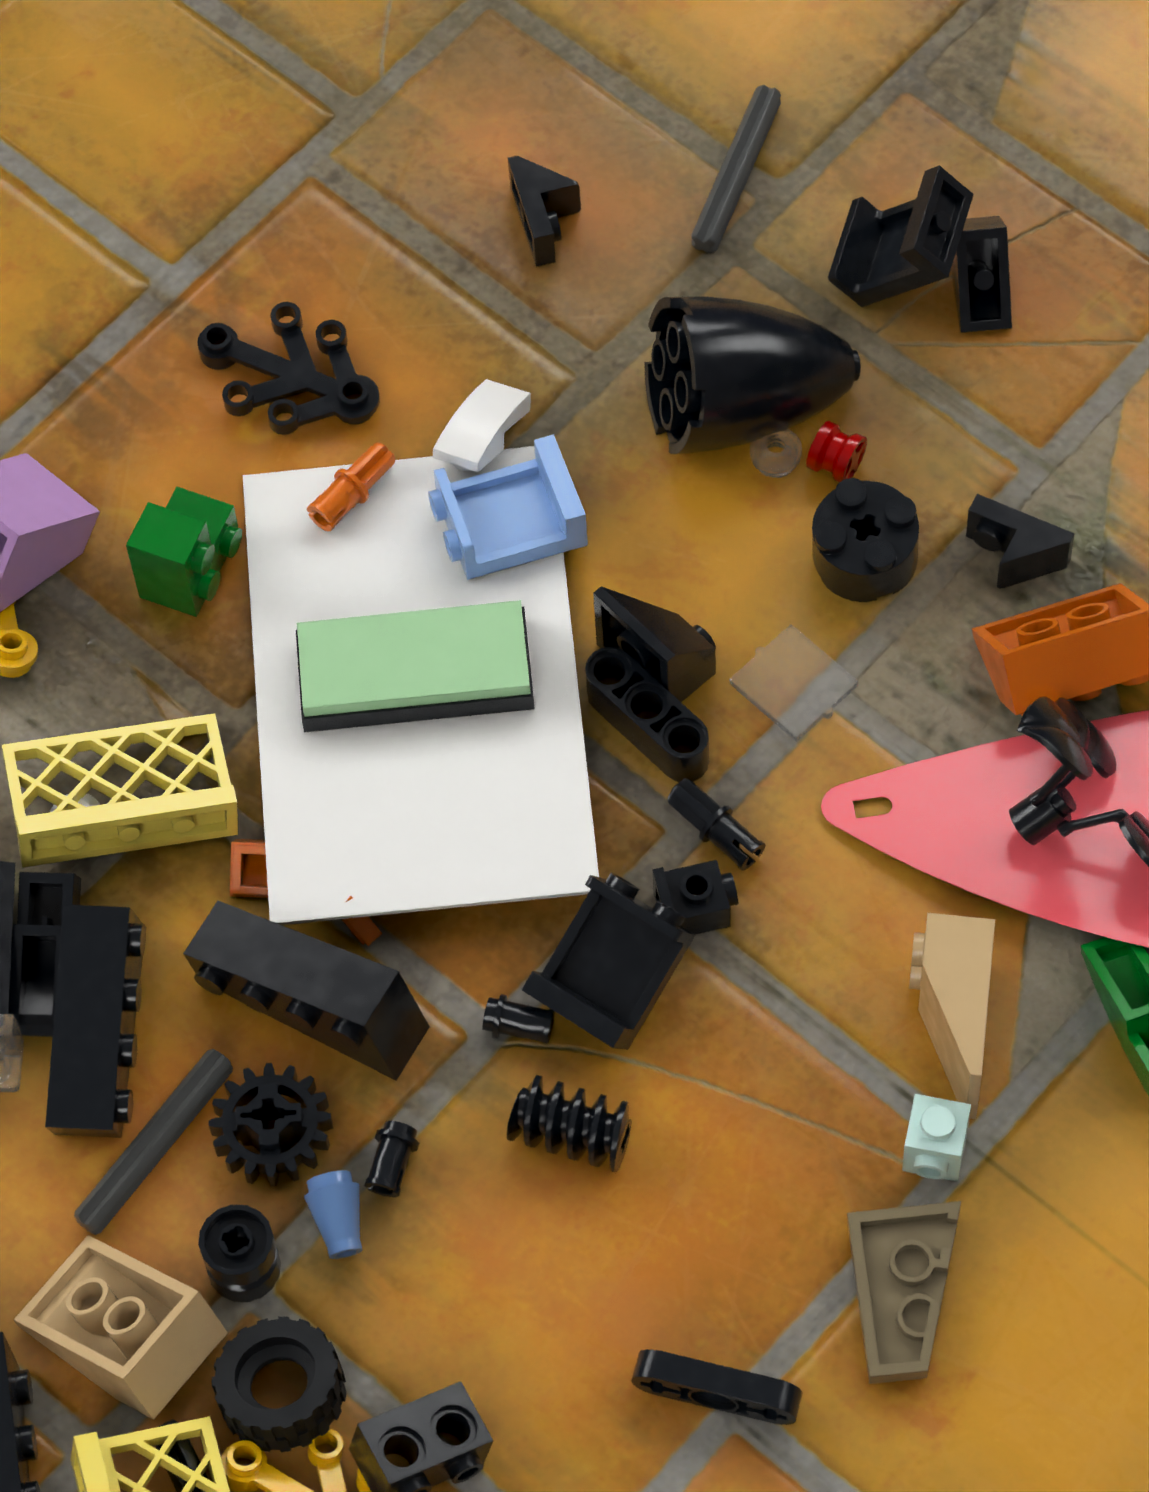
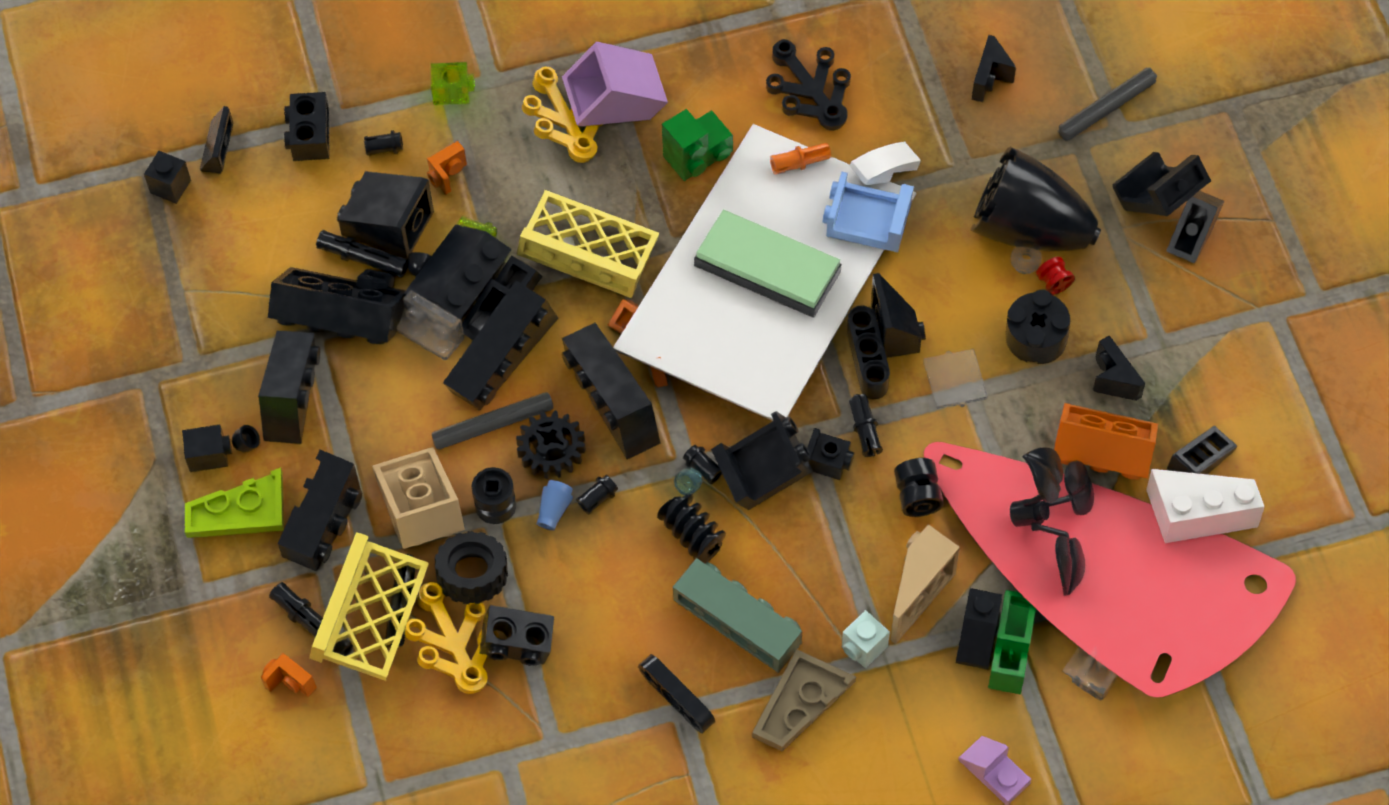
camera: 30 degrees right, 0 degrees up
none -> sand green brick [673,558,802,673]
none -> clear light blue hinge [674,468,703,495]
none -> black wheel [894,458,944,517]
none -> black slope [956,588,1003,670]

